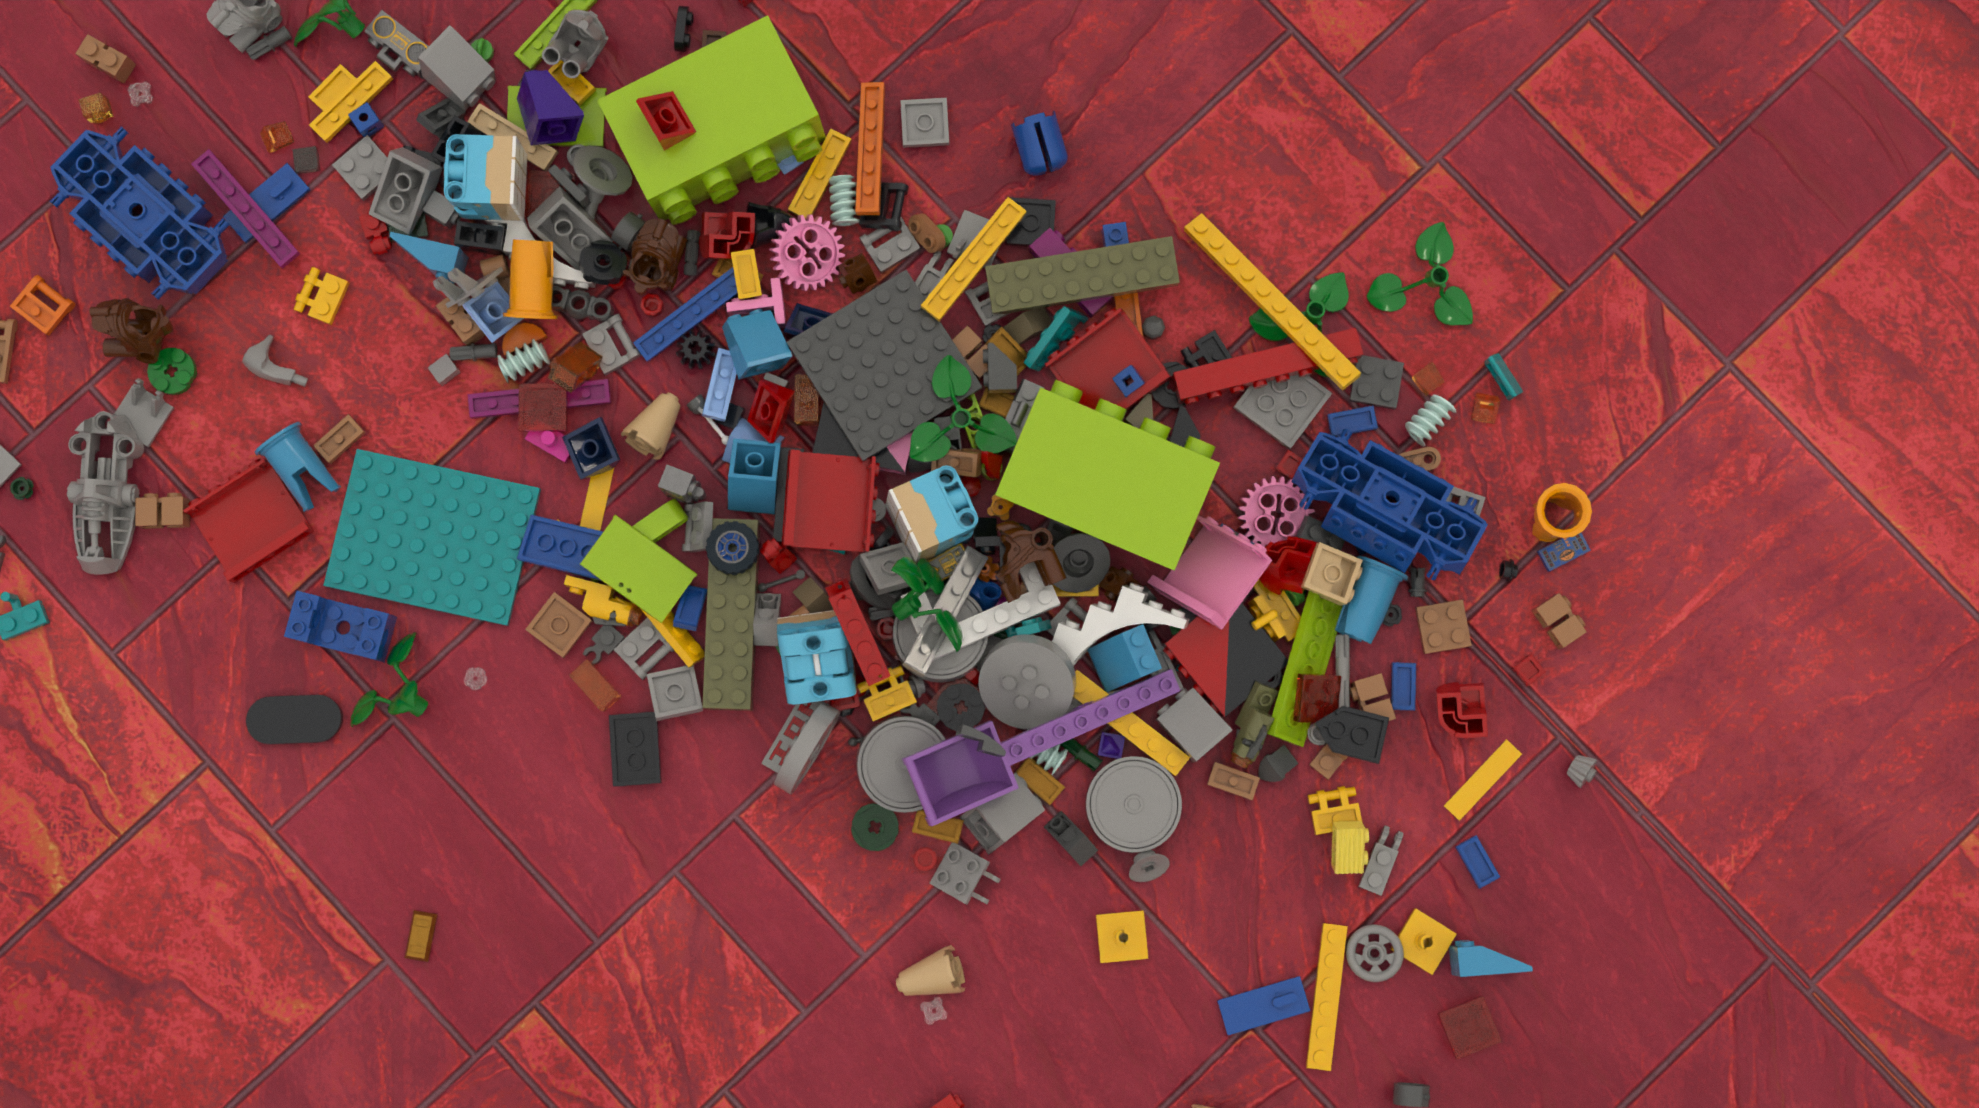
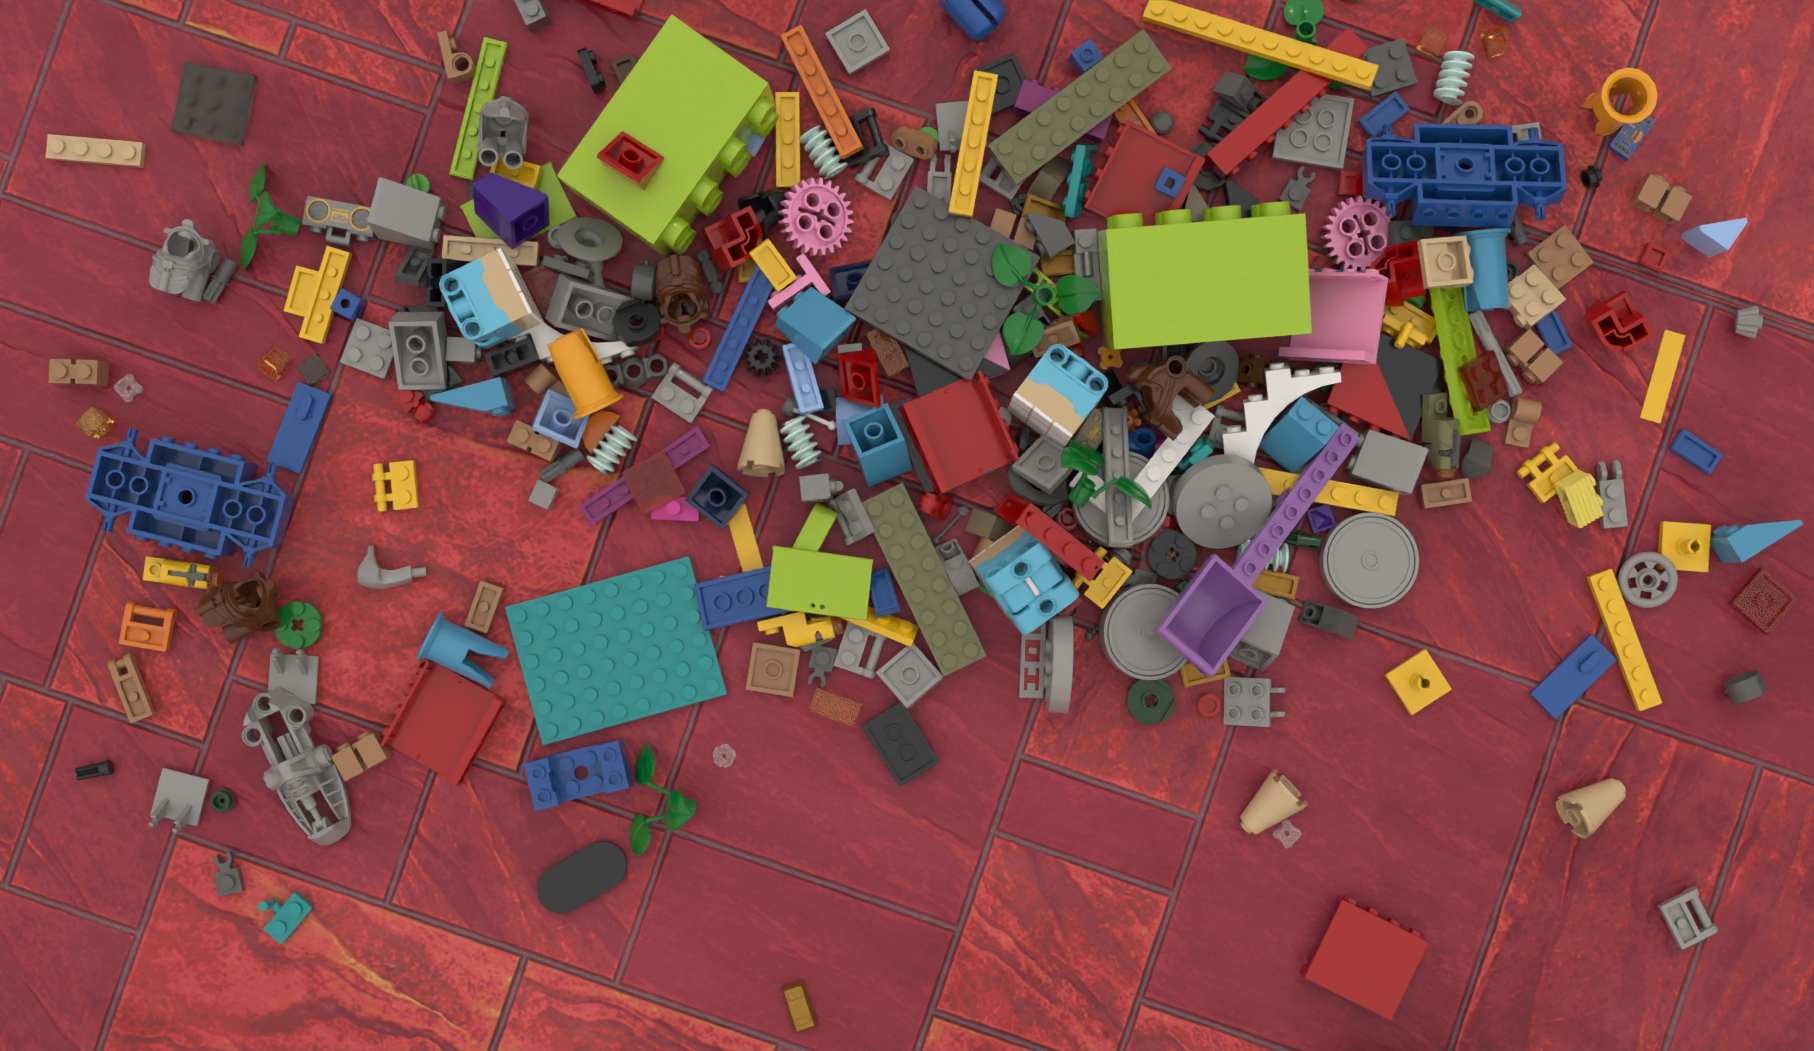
camera: 30 degrees left, 5 degrees up
magenta plate [191,149,300,269] -> none
light grey plate [433,267,504,308] -> none
clear orange brick [548,342,603,393] -> none
black wheel [706,521,760,575] -> none
reddish brown brick [838,253,877,294] -> none
dark grey slope [956,725,1006,757] -> none
light grey piece [1129,850,1170,882] -> none
black tile [1314,706,1389,764] -> none
none -> yellow plate [143,556,224,590]
none -> light aqua piece [780,415,822,469]
none -> dark grey slope [1213,71,1267,115]
none -> dark grey plate [1277,166,1316,212]
none -> tan plate [1503,264,1566,330]
none -> light blue slope [1680,218,1748,258]

